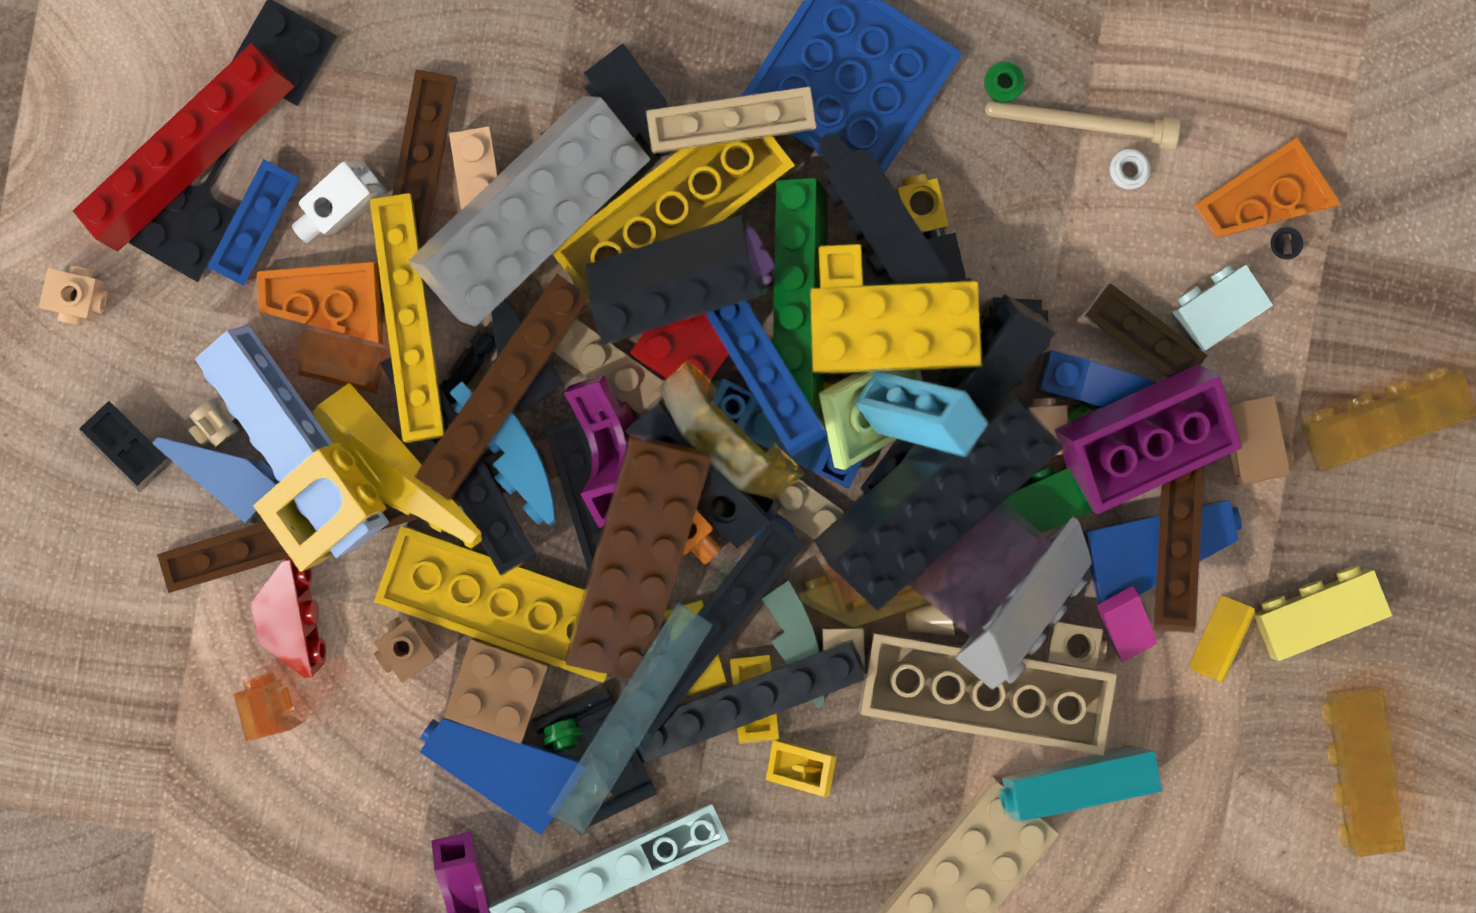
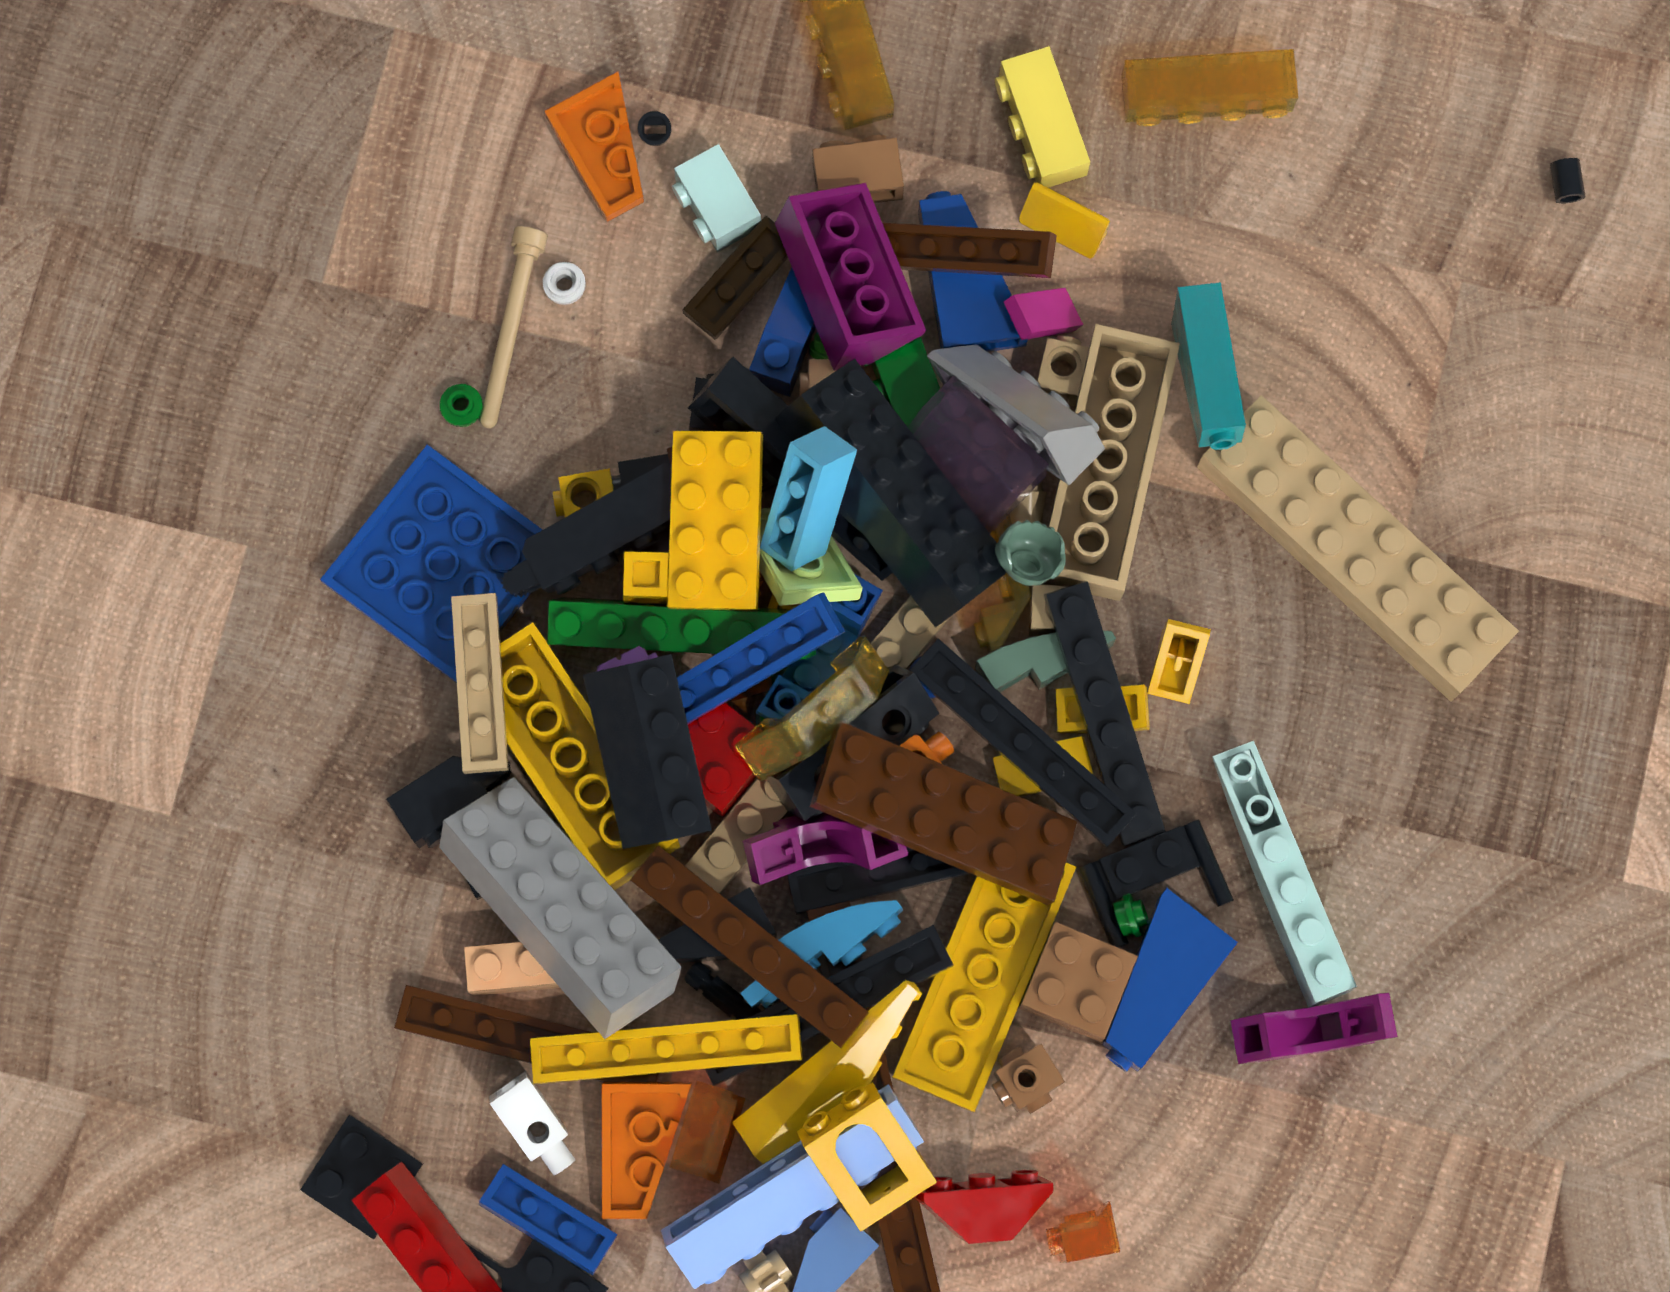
camera: 85 degrees left, 10 degrees down
clear light blue plate [548,603,714,835] -> none
none -> sand green hair [995,520,1066,586]

